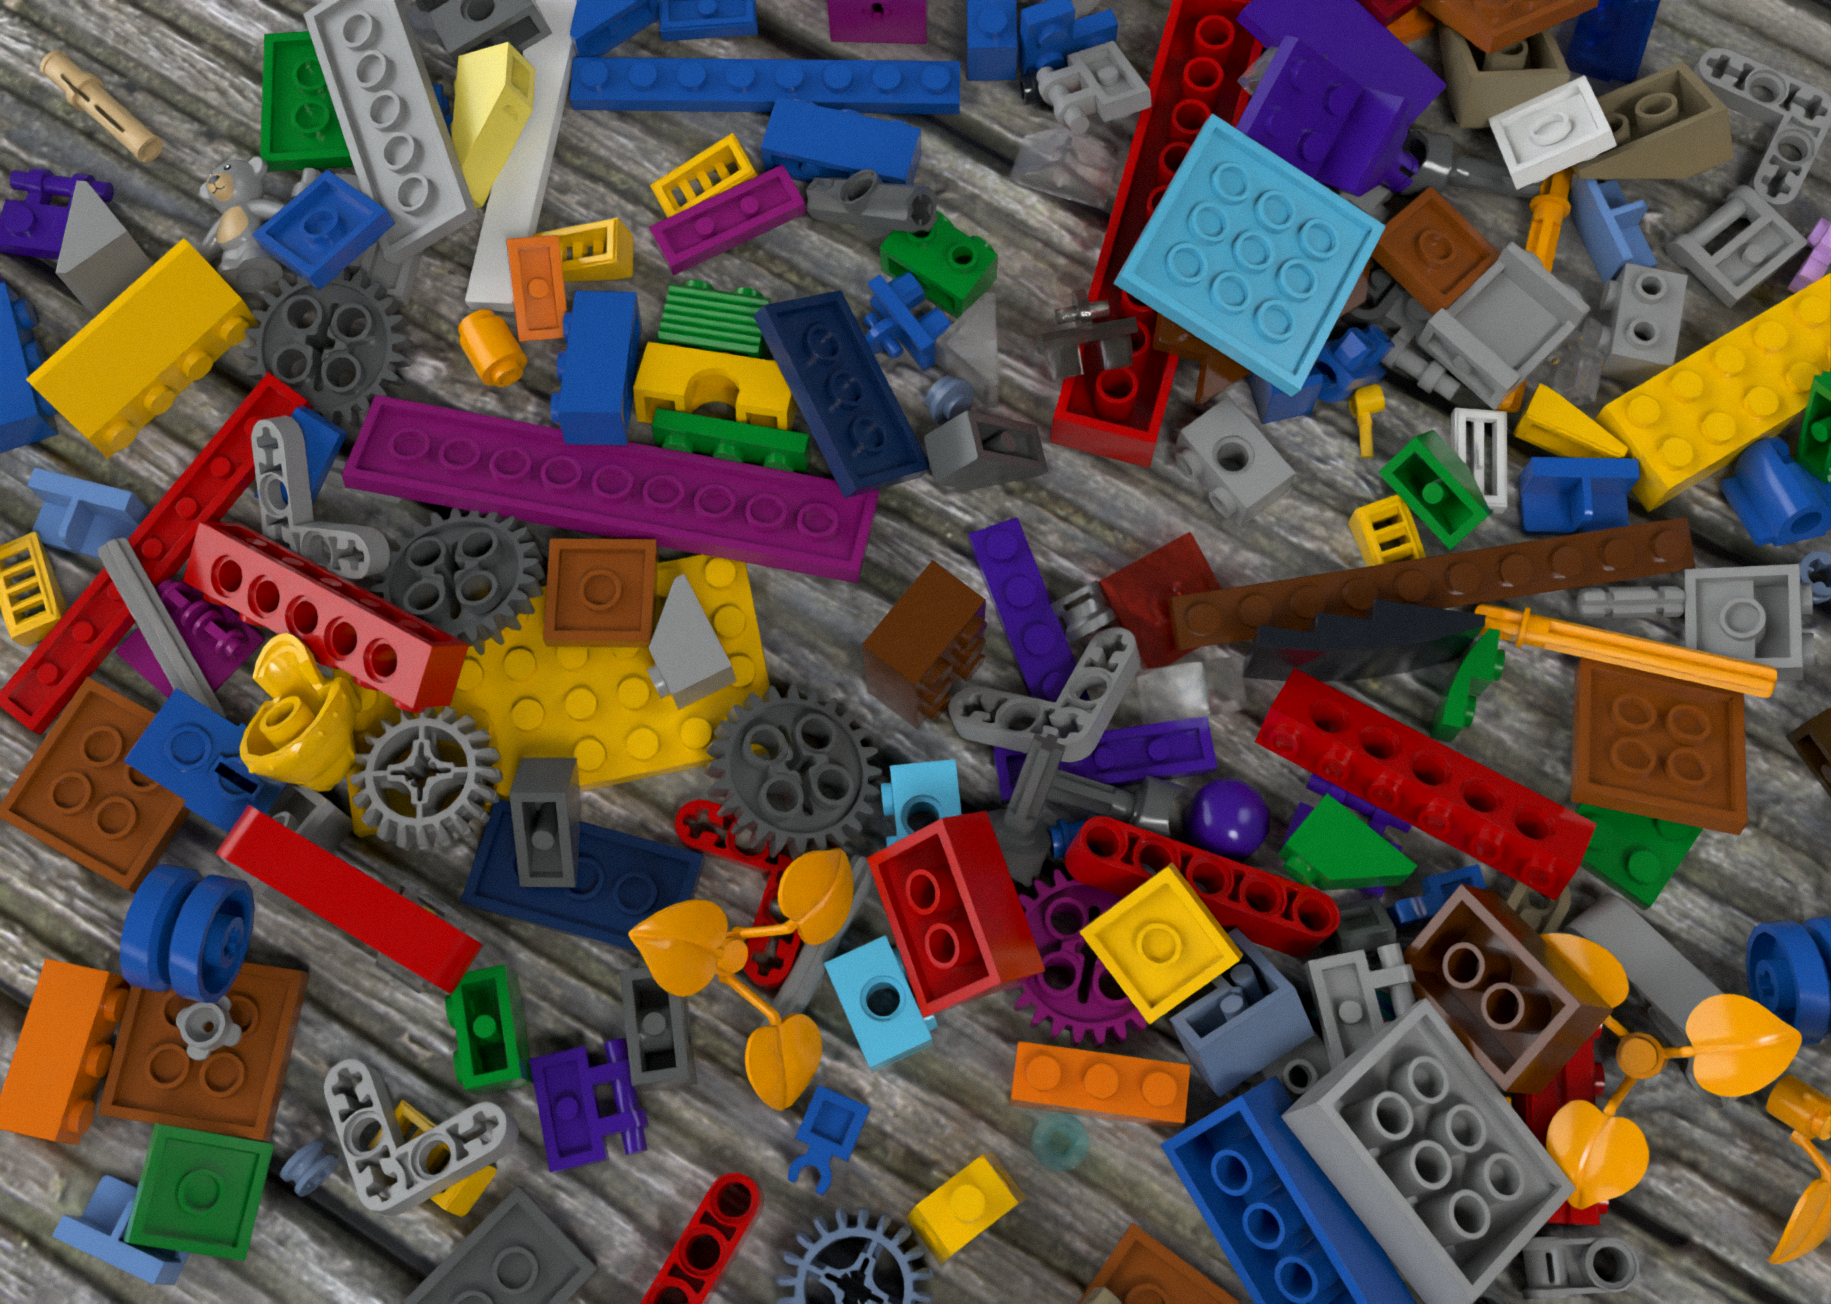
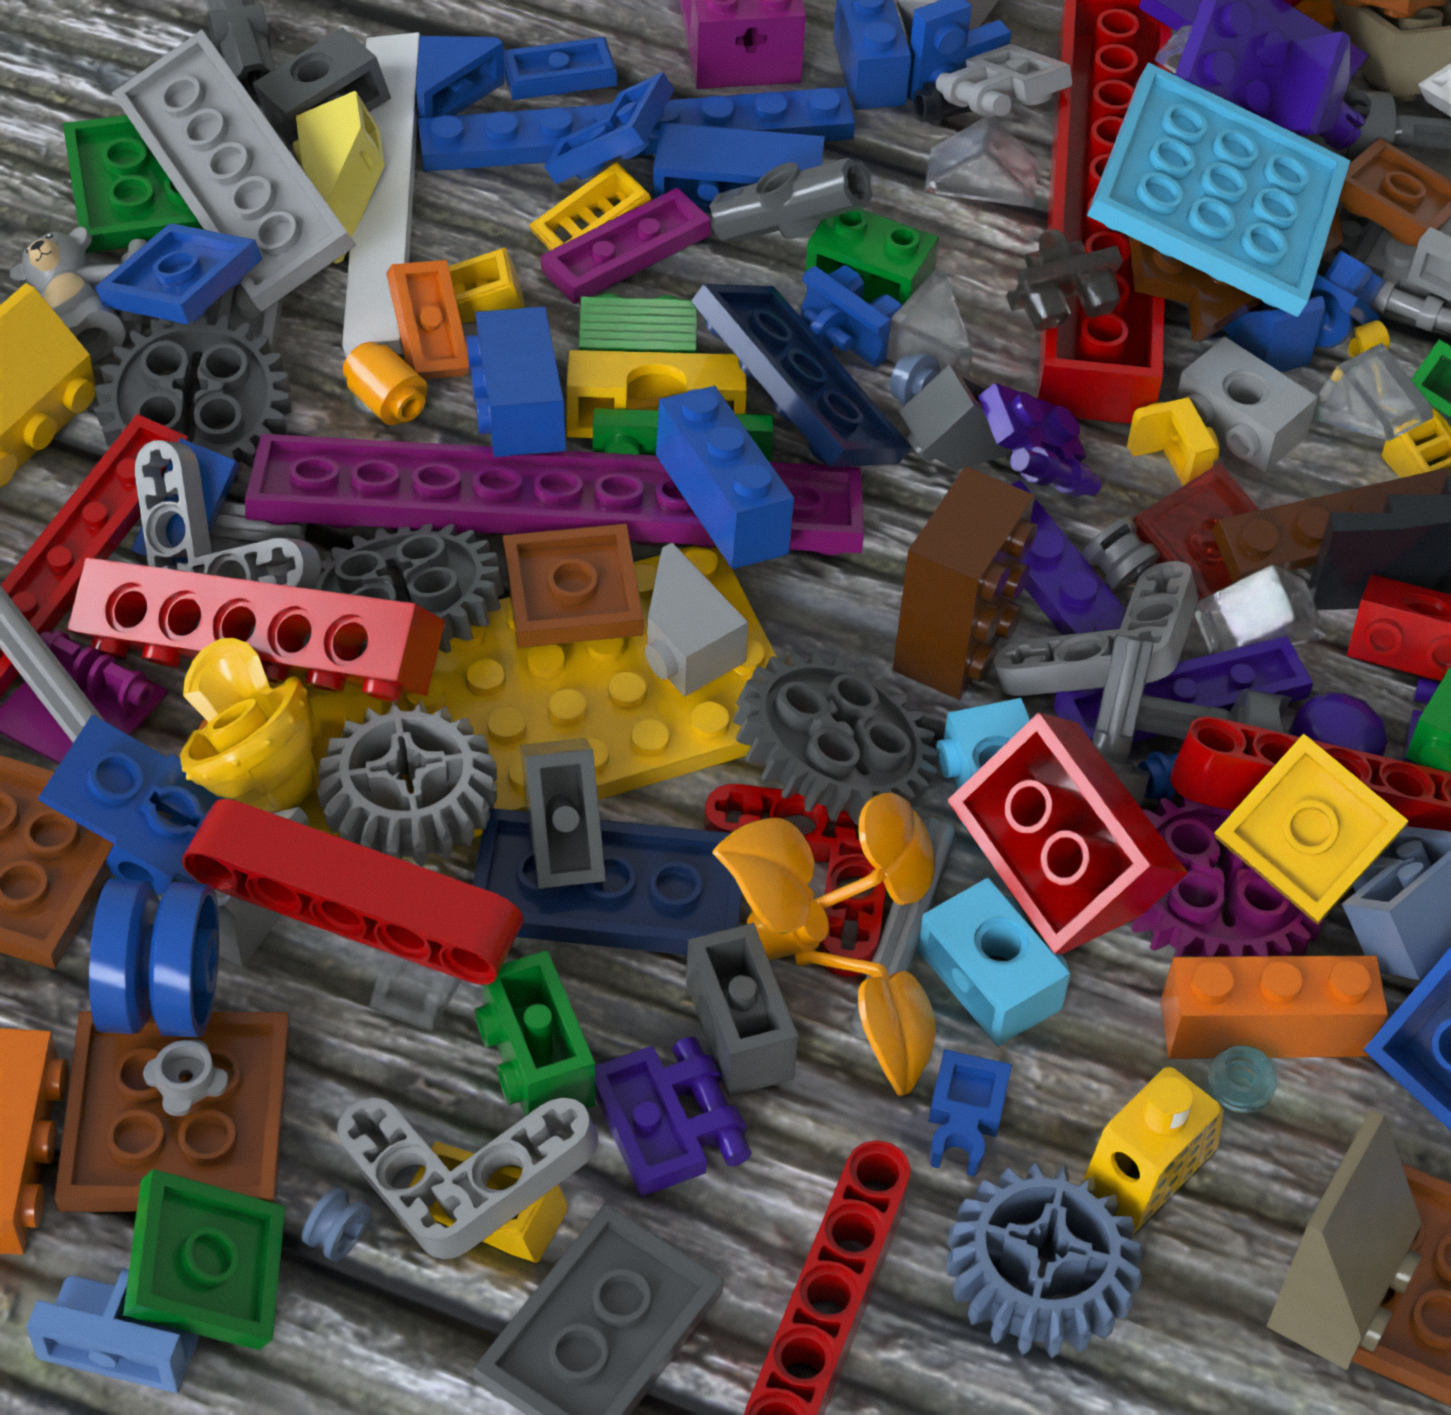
camera: 15 degrees left, 20 degrees down
none -> blue plate [544,72,675,184]
none -> blue brick [656,385,794,569]
none -> dark purple plate [978,383,1102,497]
none -> yellow bracket [1127,397,1219,492]
none -> clear slope [1312,343,1434,441]

